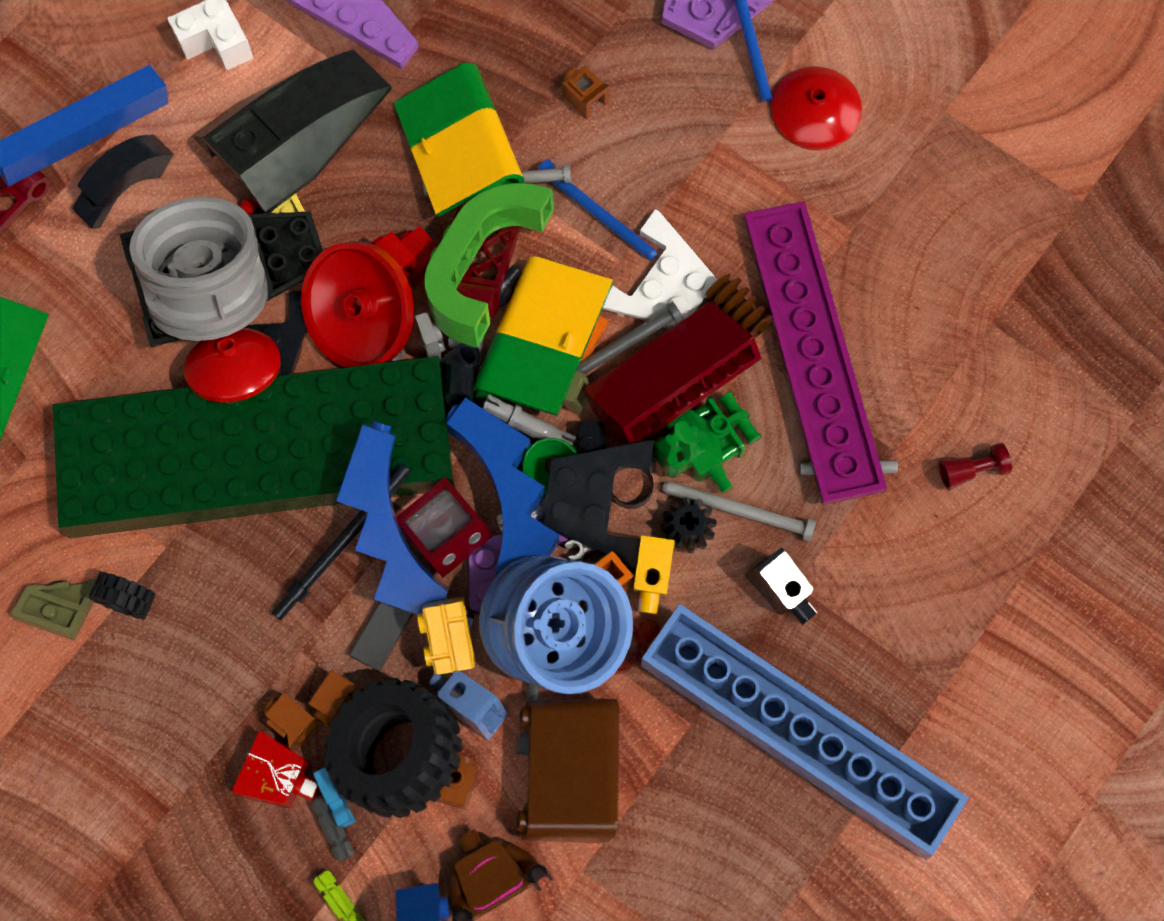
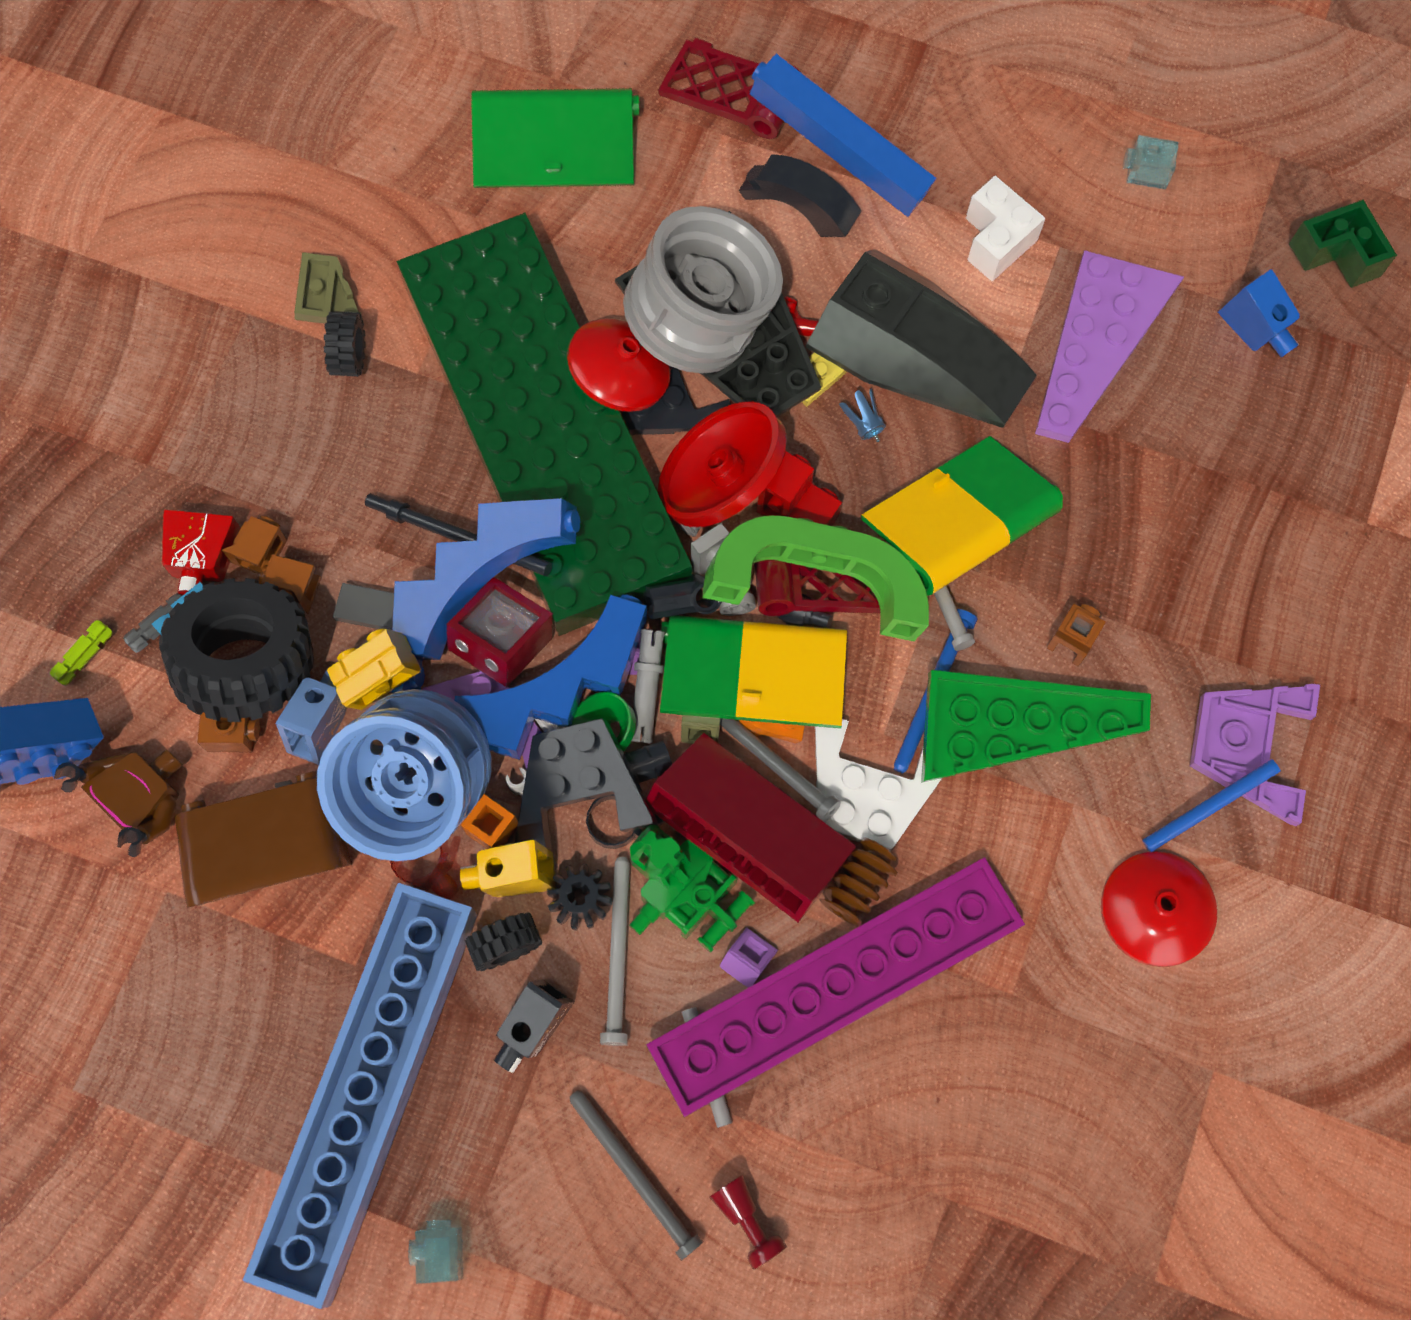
camera: 70 degrees right, 0 degrees up
none -> clear light blue brick [408,1219,463,1284]
none -> black tyre [465,912,542,971]
none -> dark grey bar [570,1091,703,1261]
none -> medium lavender slope [720,927,778,988]
none -> flat silver piece [839,388,886,442]
none -> green wing [921,670,1151,783]

